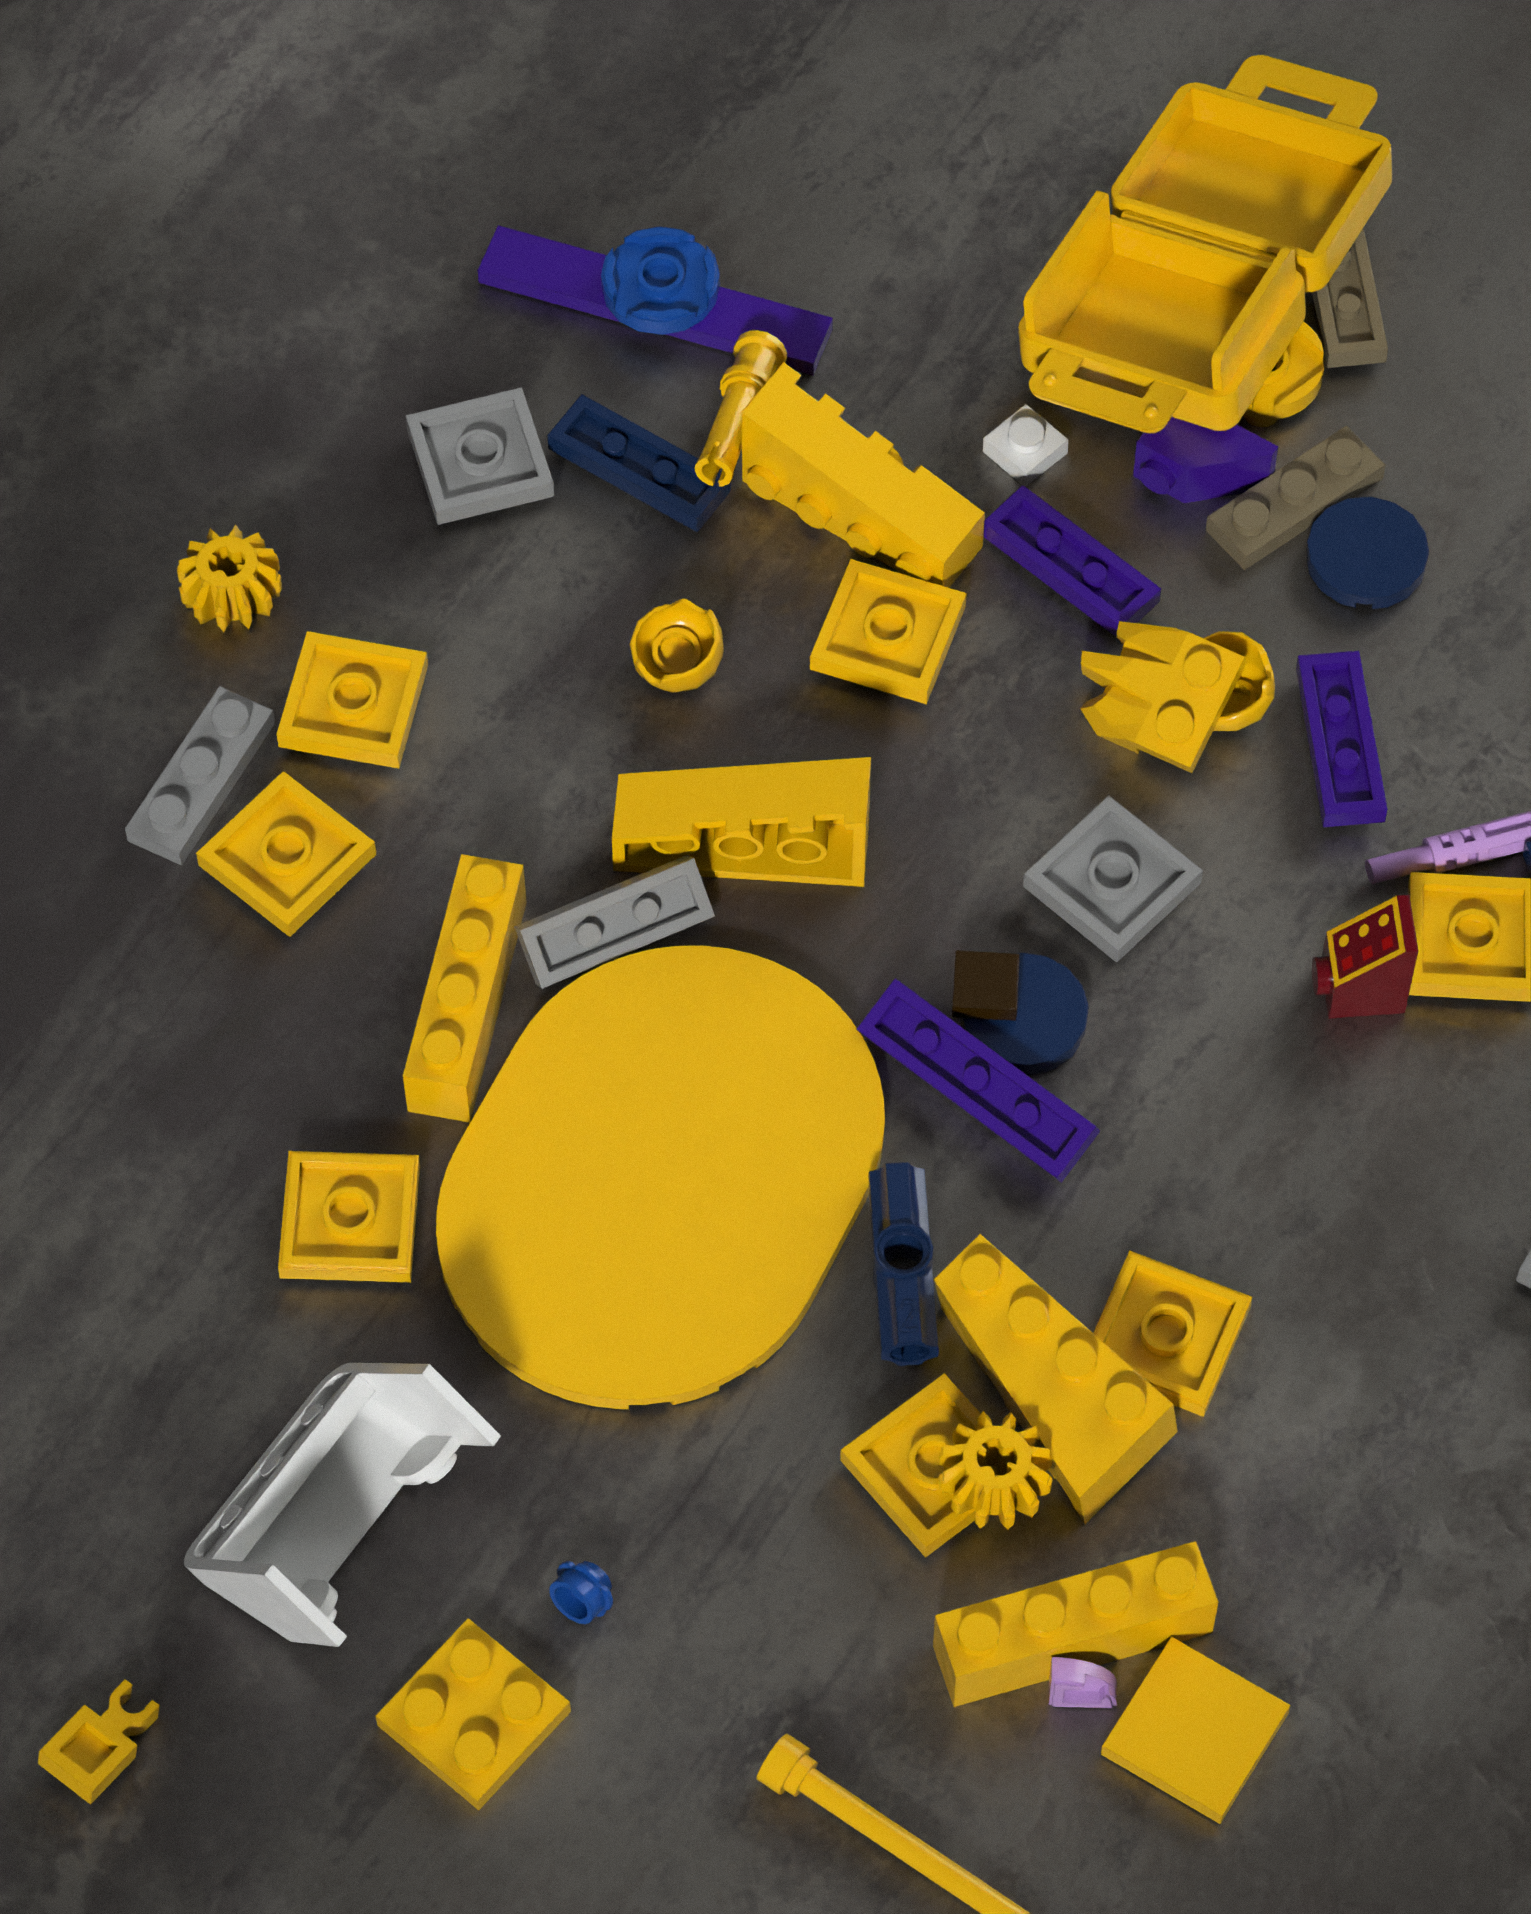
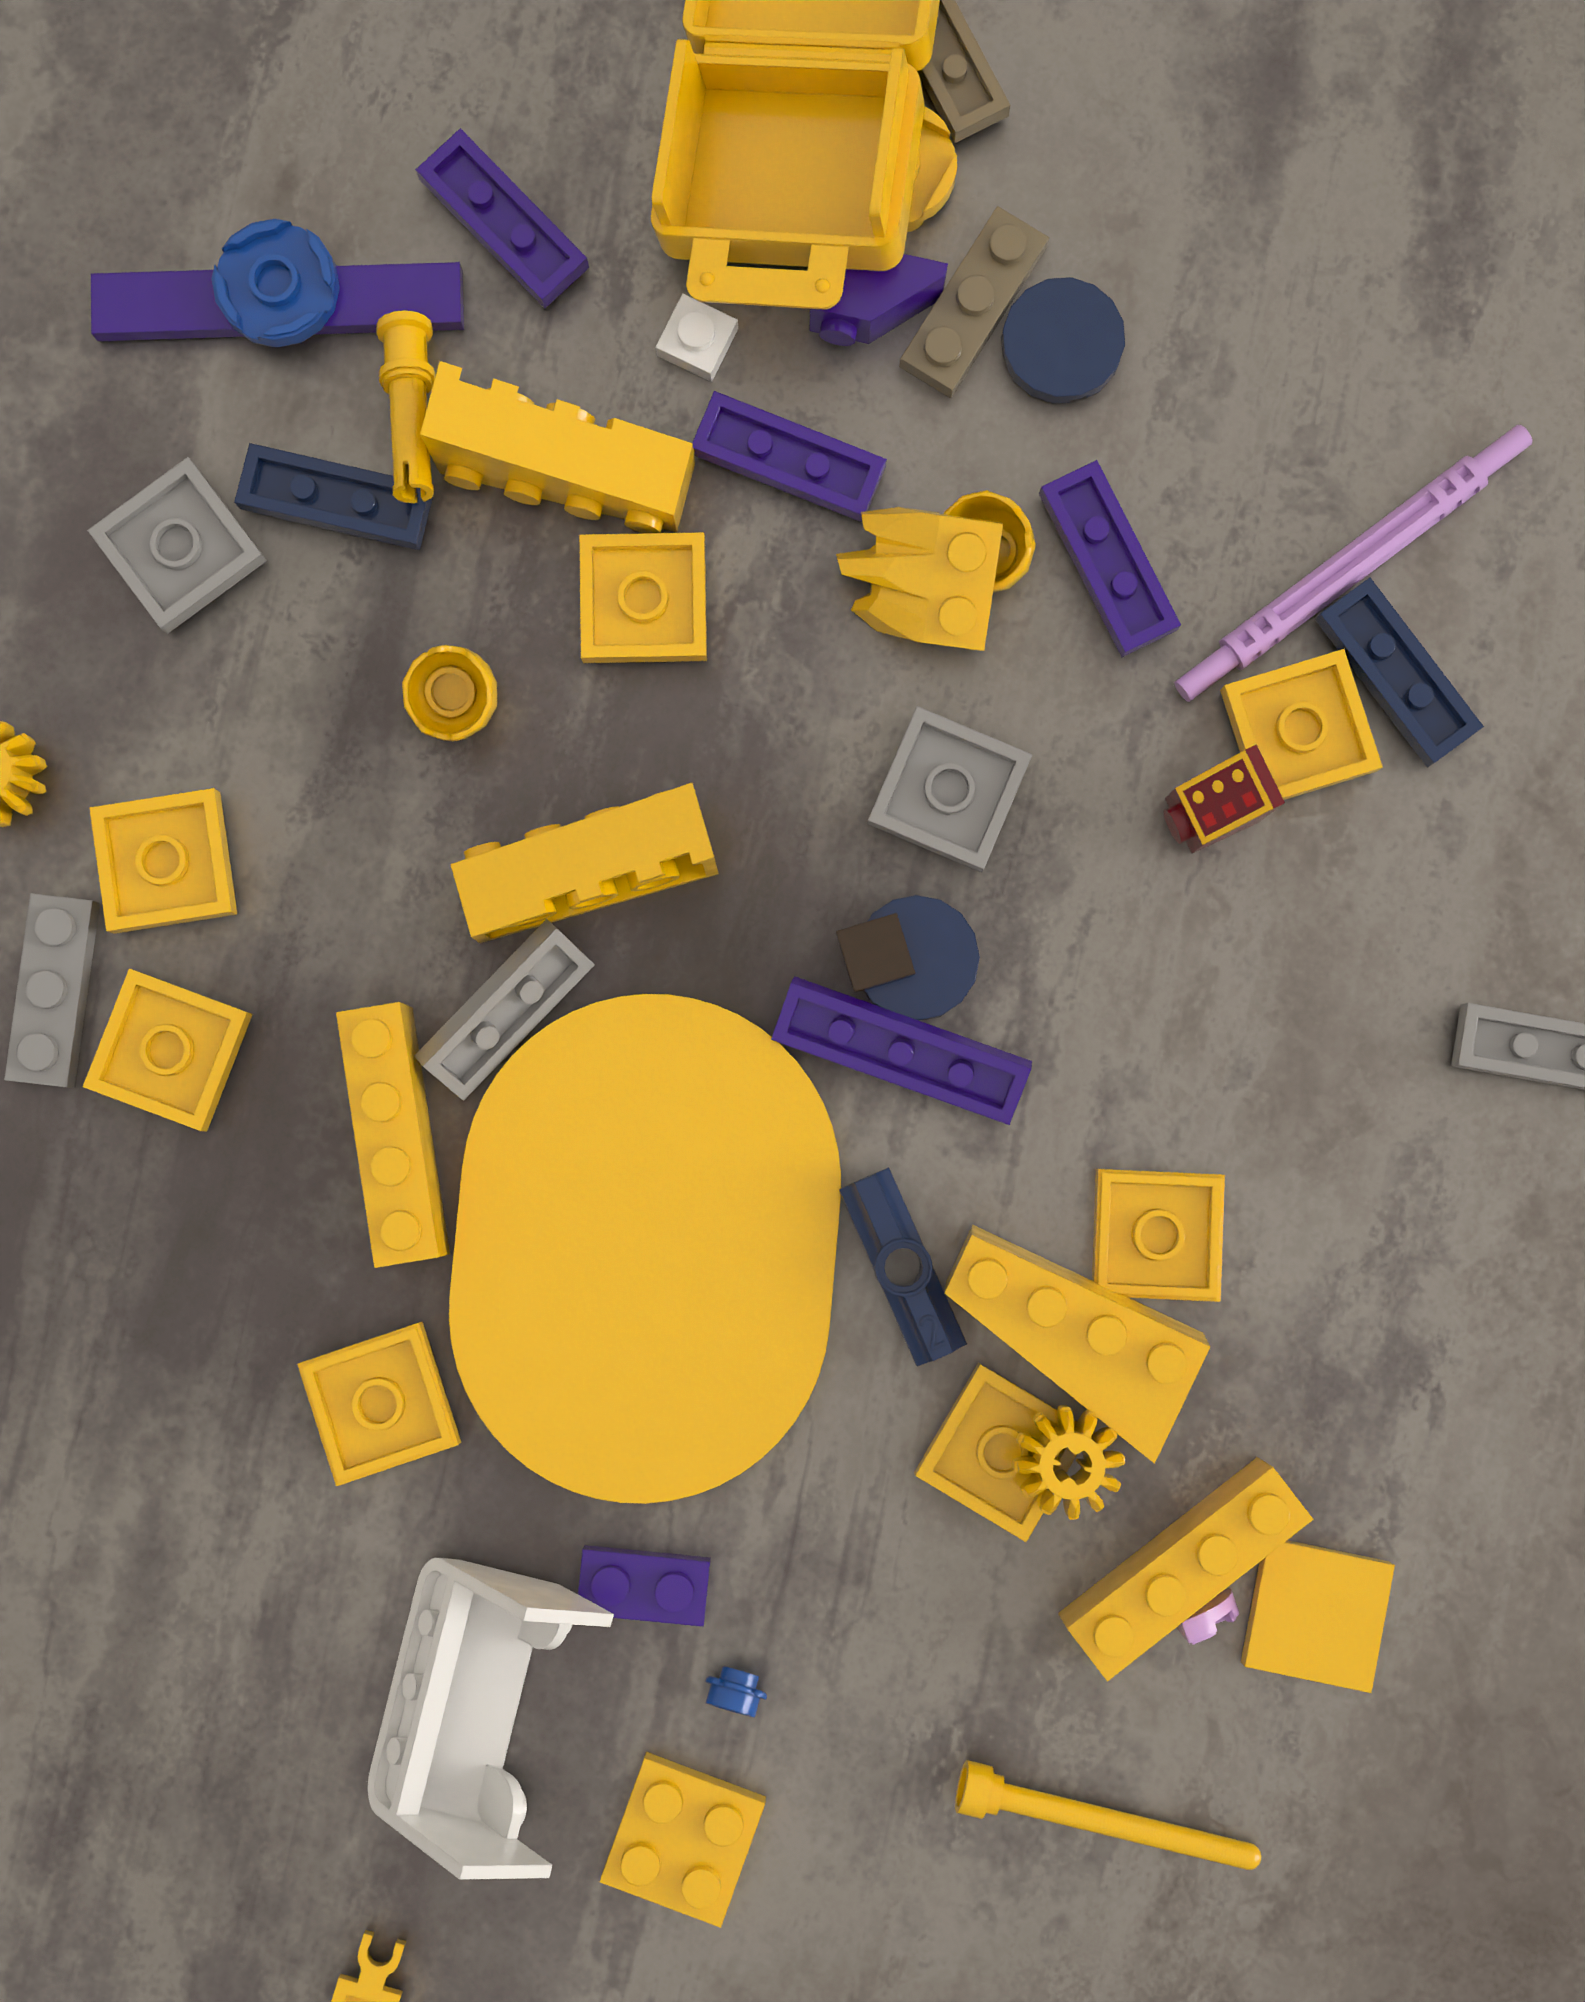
camera: 20 degrees left, 25 degrees up
none -> dark purple plate [415,128,589,309]
none -> dark purple plate [578,1545,711,1627]

